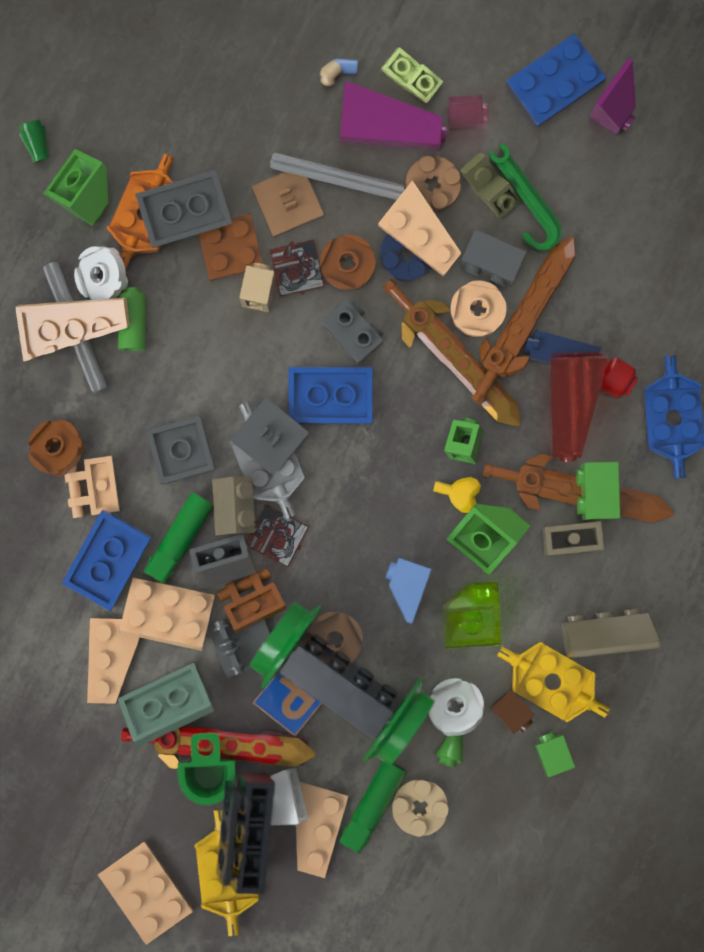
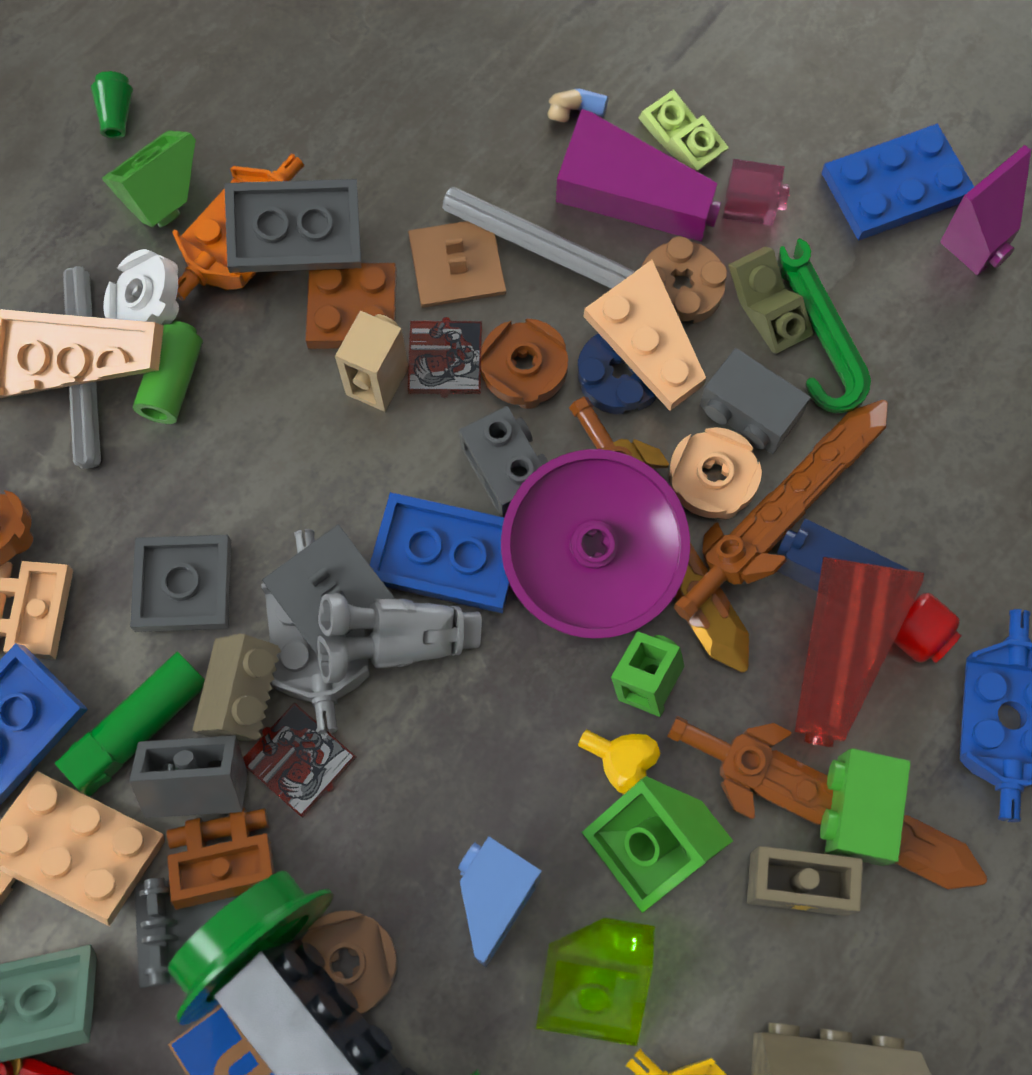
camera: 15 degrees right, 15 degrees down
none -> light grey piece [317,593,482,683]
none -> magenta dish [501,449,690,638]

